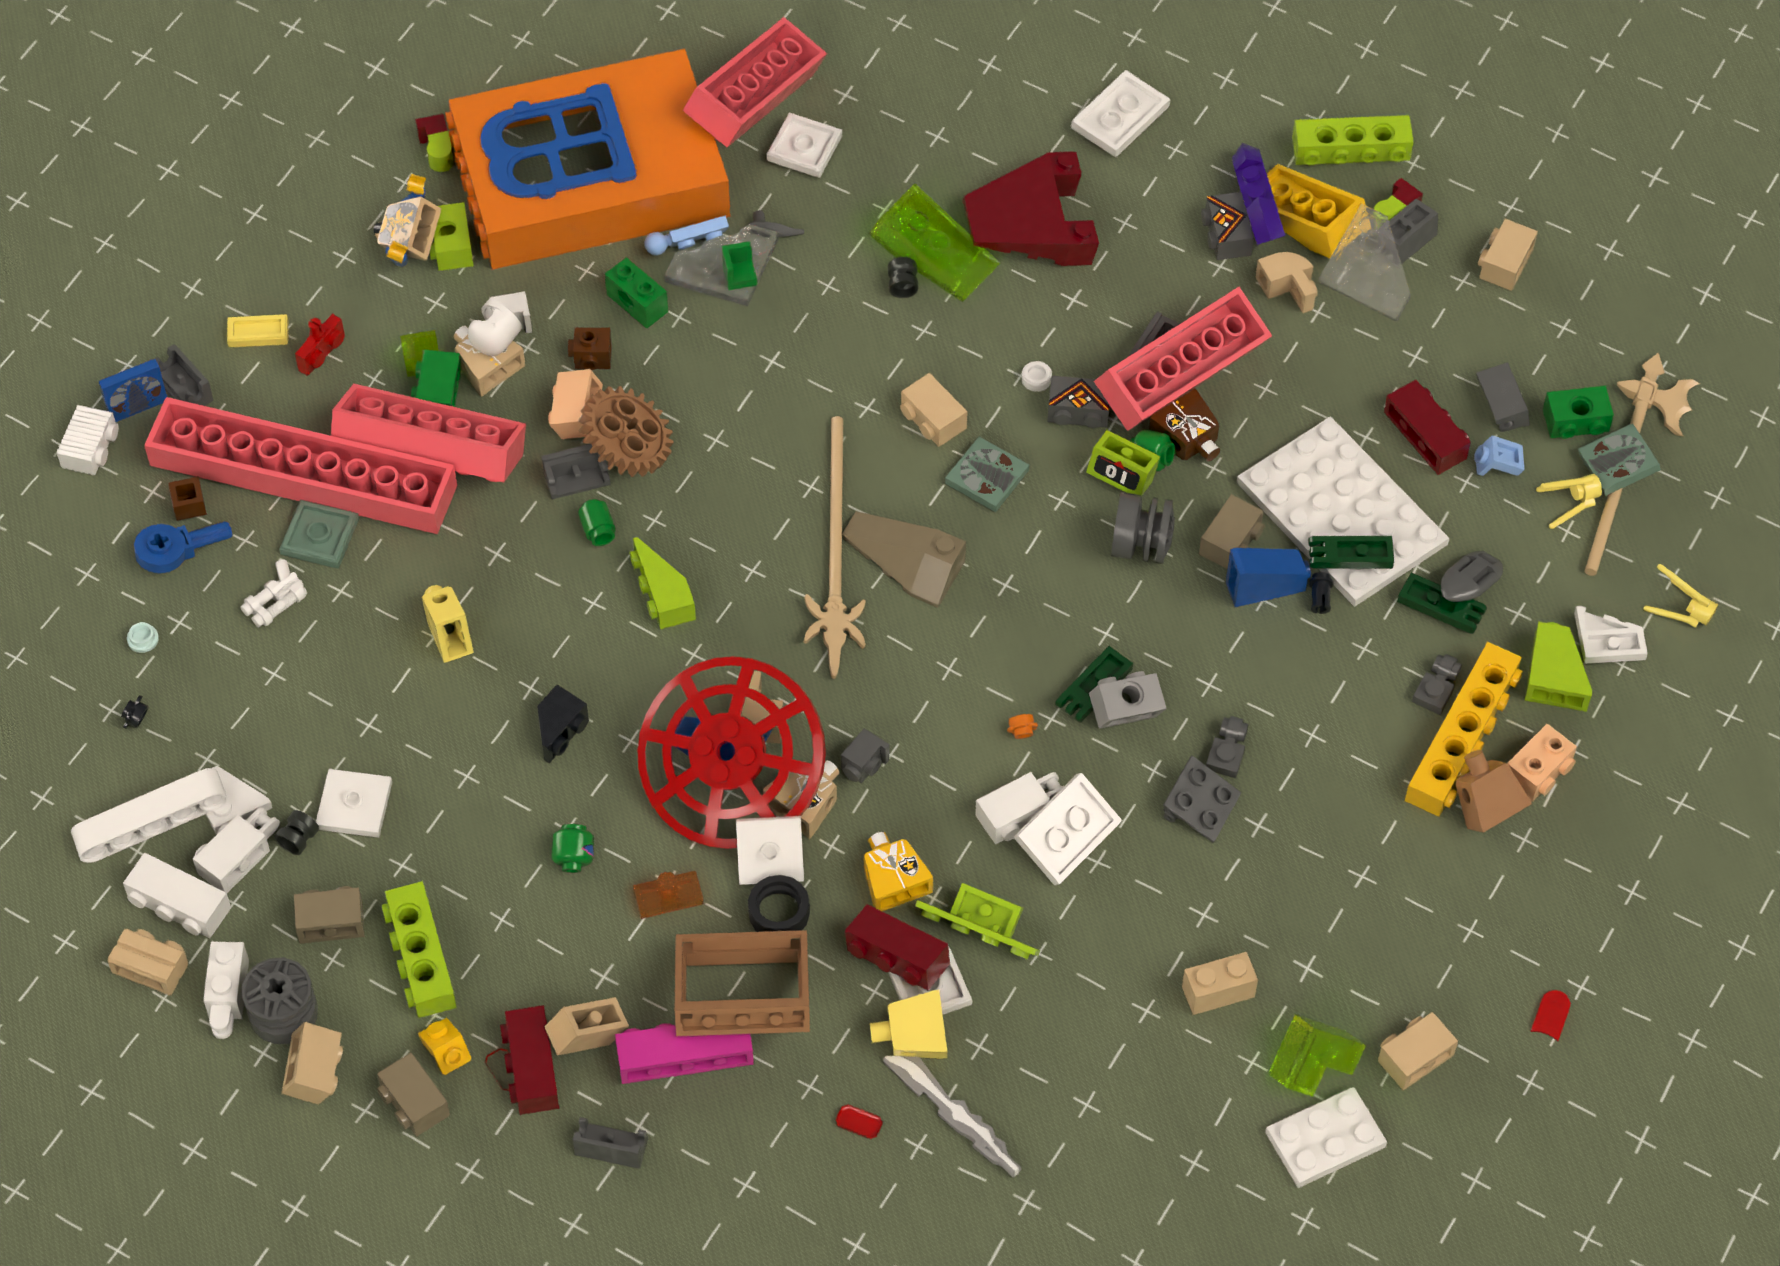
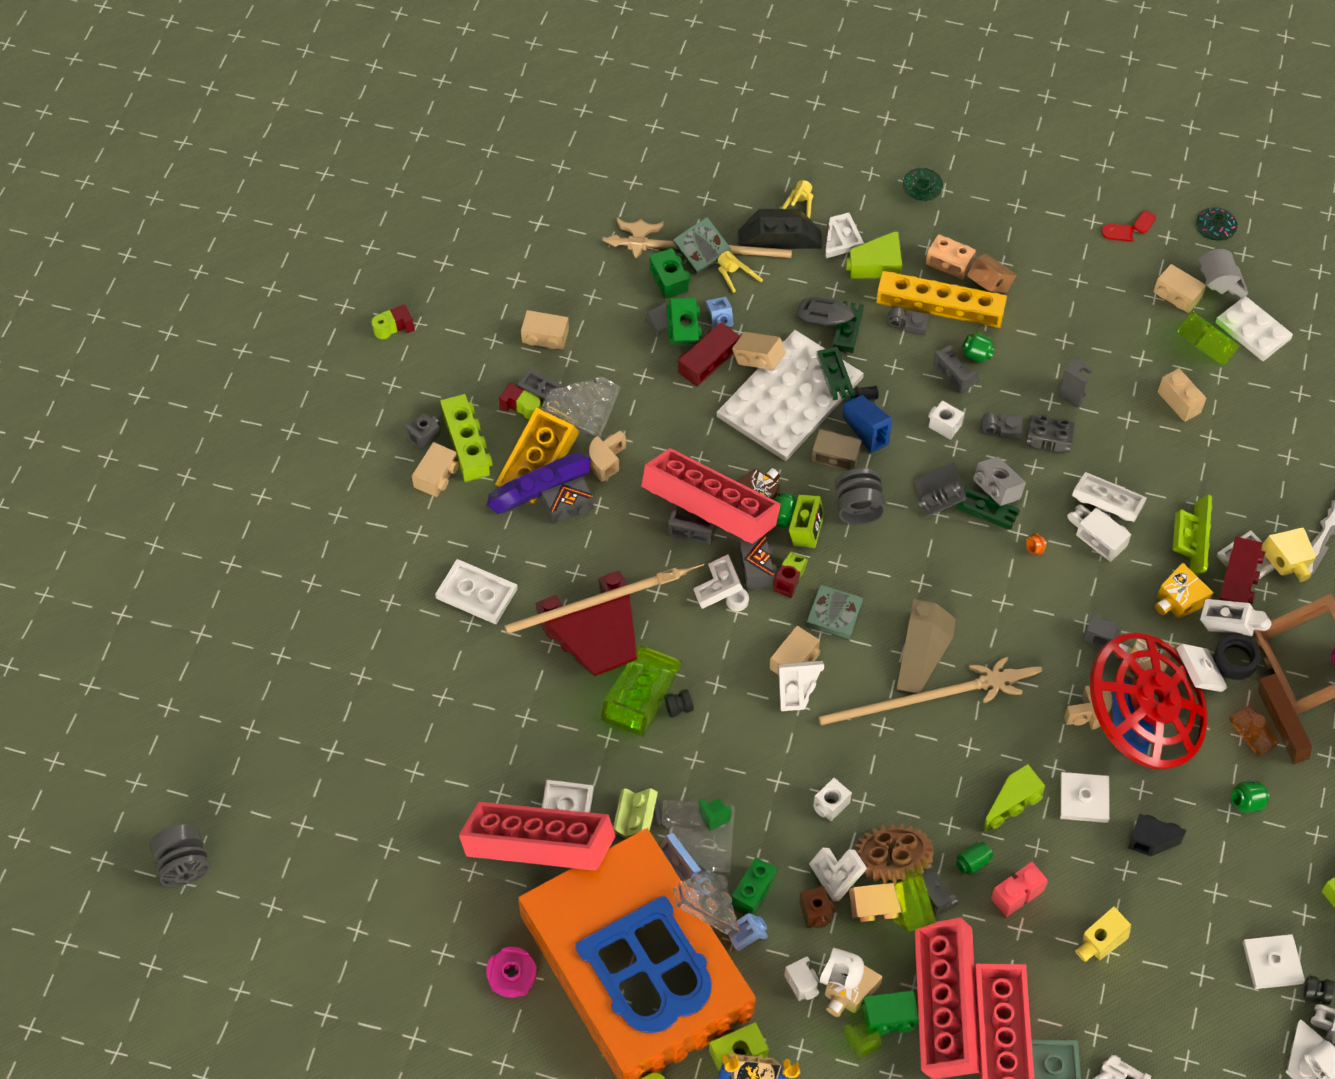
camera: 105 degrees left, 0 degrees up
none -> leg [372,304,415,339]
none -> dark grey brick [405,413,441,450]
none -> tan brick [412,442,459,497]
none -> dark pink plate [486,947,537,998]
none -> tan piece [504,564,704,634]
none -> yellowish green bracket [613,788,658,839]
none -> green brick [666,298,701,345]
none -> clear plate [673,870,739,937]
none -> white plate [693,555,743,609]
none -> light blue bracket [725,913,768,951]
none -> tan brick [732,332,786,370]
none -> pearl dark grey wedge [738,209,822,249]
none -> dark red leg [773,552,808,598]
none -> white wing [778,661,824,711]
none -> white plate [809,848,867,901]
none -> white brick [813,778,852,822]
none -> clear neon green panel [893,871,936,932]
none -> clear green dish [903,168,943,201]
none -> dark grey hinge [914,462,966,517]
none -> white brick [928,401,964,440]
none -> dark grey hinge [933,345,979,393]
none -> green head [962,332,995,363]
none -> coral piece [991,862,1048,918]
none -> dark grey hinge [1059,357,1092,407]
none -> white plate [1060,772,1109,823]
none -> red piece [1133,211,1156,234]
none -> clear green dish [1196,207,1238,241]
none -> light grey brick [1199,249,1249,299]
none -> white brick [1200,599,1271,636]
none -> reddish brown piece [1258,673,1312,764]

